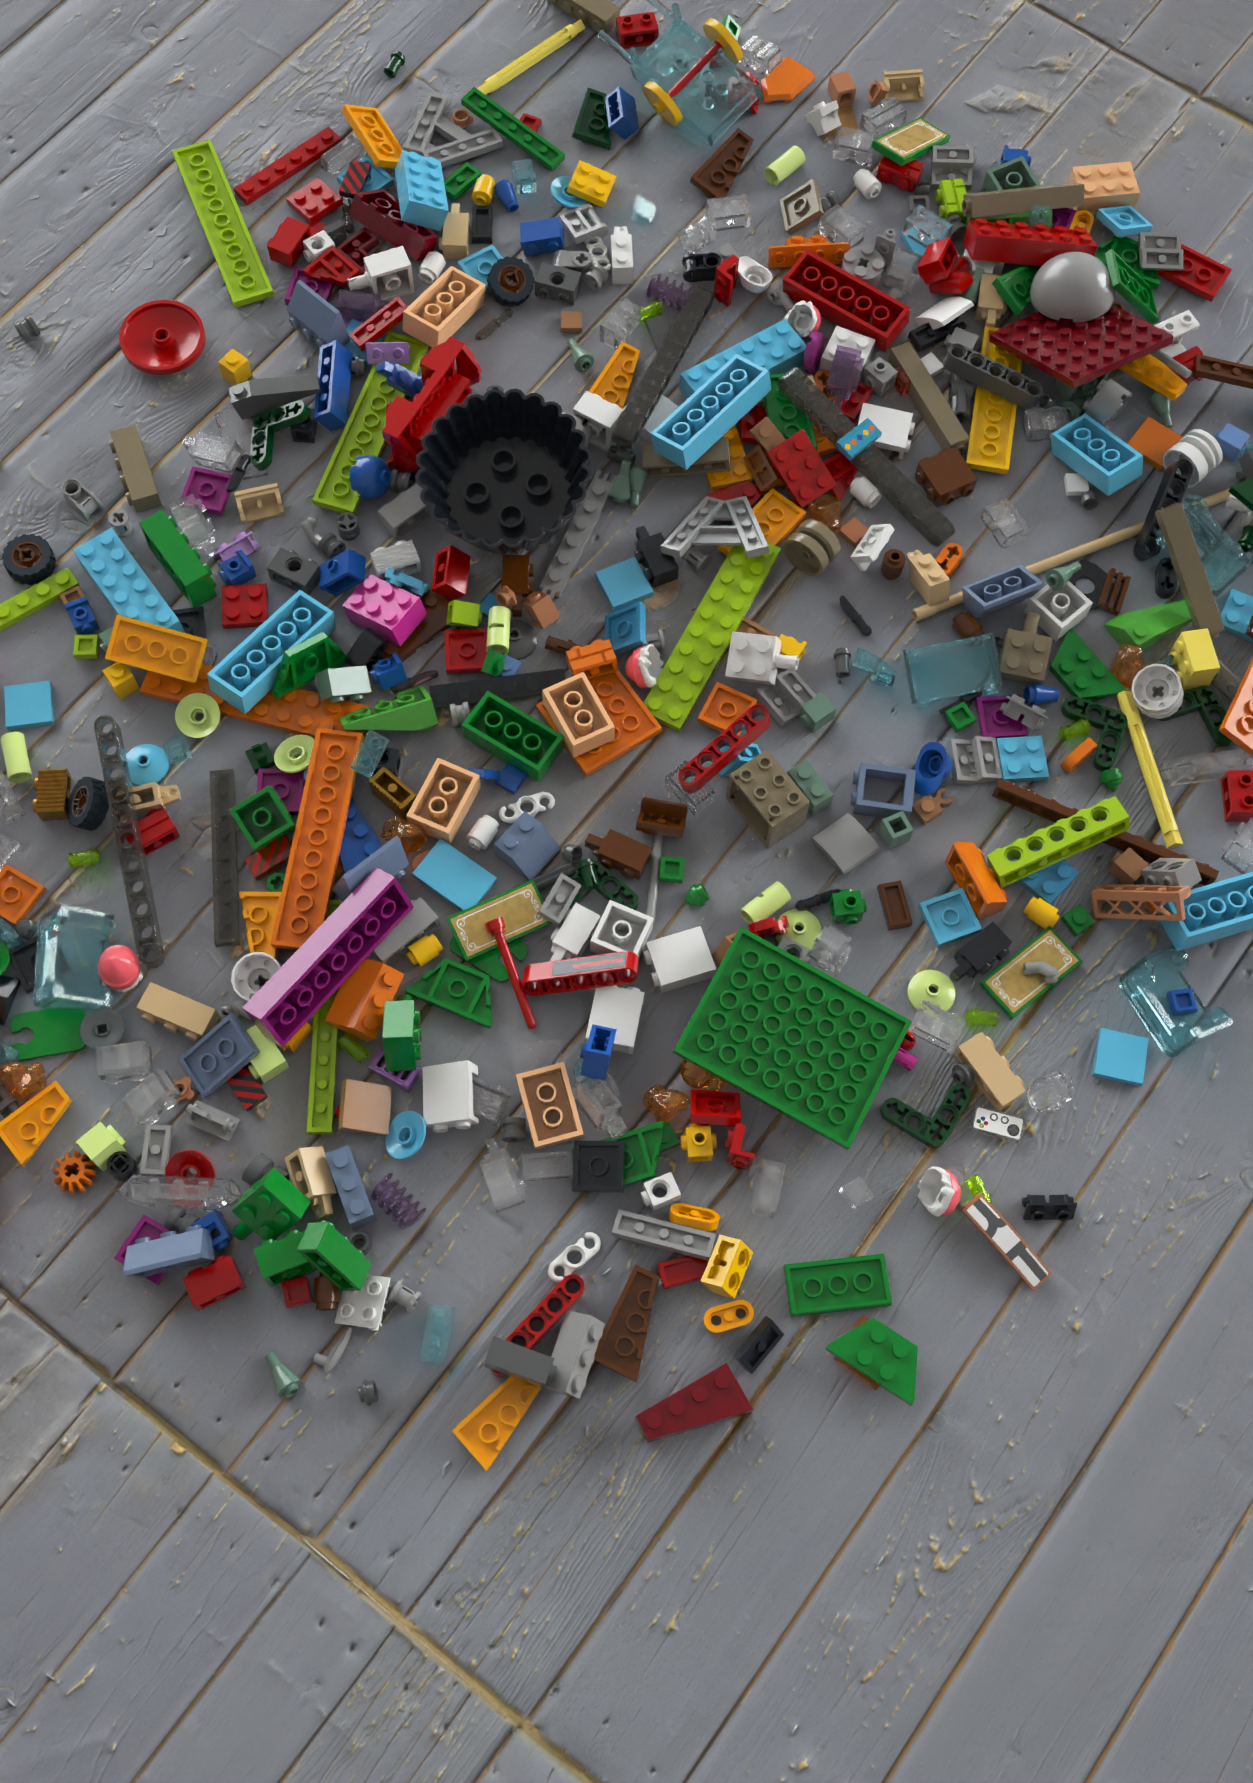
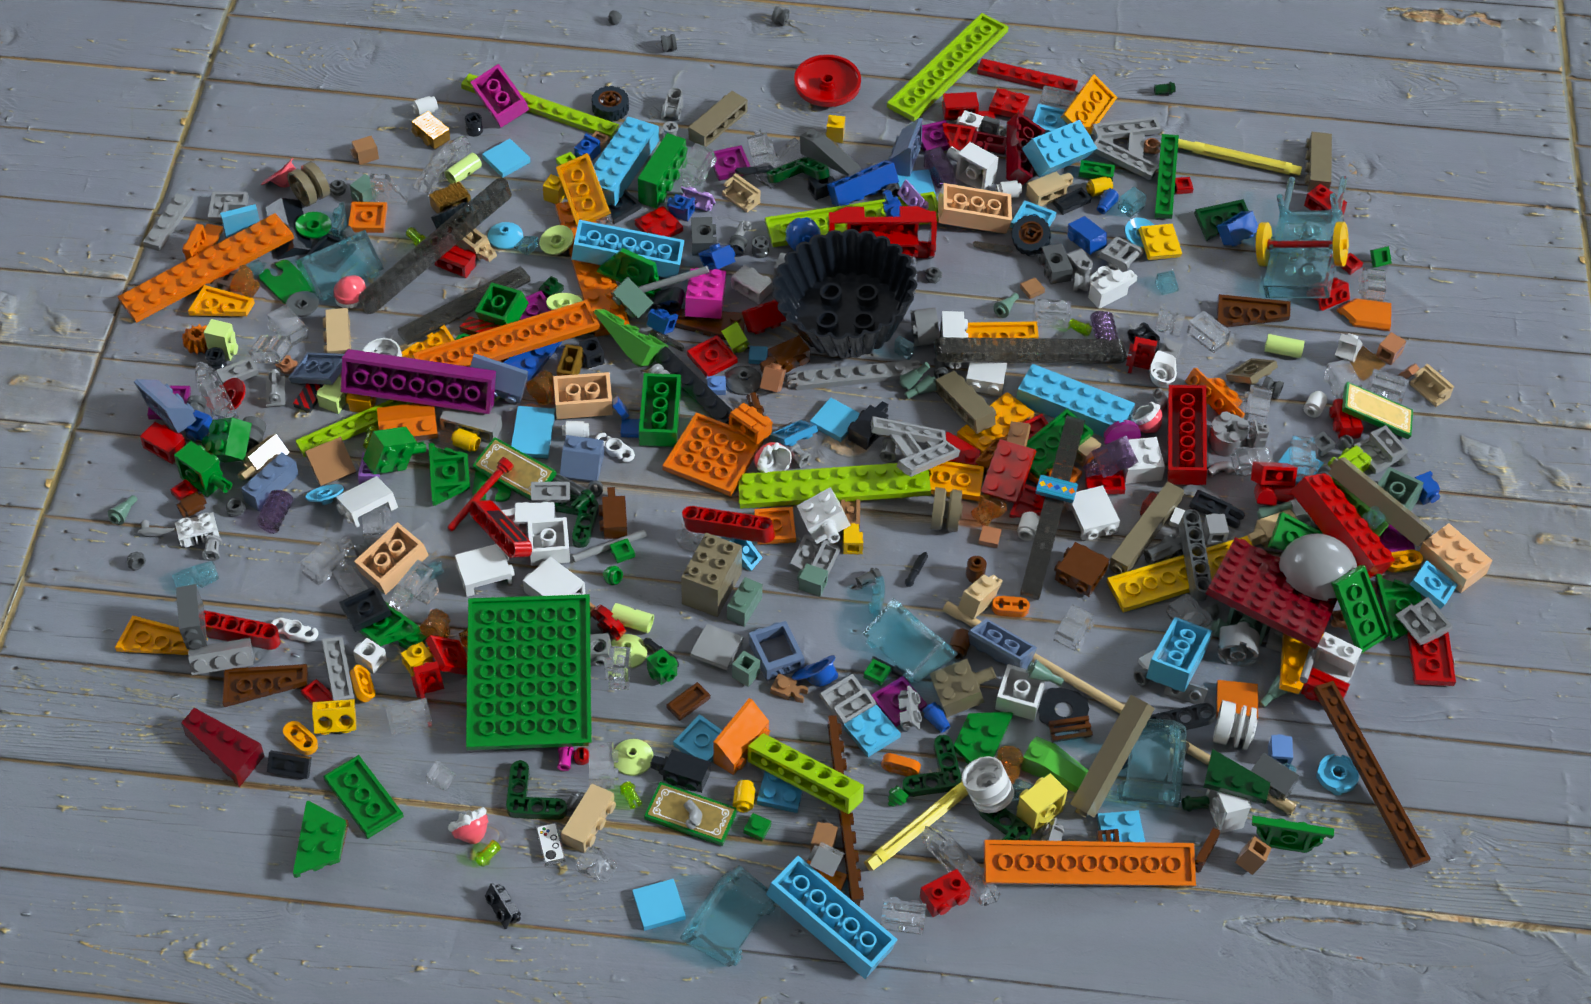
camera: 60 degrees right, 15 degrees down
green brick [297,1221,372,1291] -> none
tile [339,160,371,199] -> none
red plate [348,296,408,352] -> none
clear light blue slope [350,729,390,779] -> none
medium azure plate [384,568,429,596] -> none
green plate [481,649,505,677] -> none
yellowish green pin [486,606,511,655] -> none
nougat plate [495,585,517,609] -> none
light nougat brick [542,672,615,758] -> none
blue brick [580,1024,617,1080] -> none
reddish brown bracket [636,797,688,838] -> none
medium azure brick [650,354,772,470] -> none
white bracket [851,524,895,571] -> none
light grey brick [862,356,898,396] -> none
white slope [915,297,974,330] -> none
slope [961,1193,1052,1291] -> none
clear neon green pin [1060,719,1091,741] -> none
nougat fence [1091,884,1191,921] -> none
blue tile [1167,988,1198,1016] -> none
none -> light grey bar [639,266,709,293]

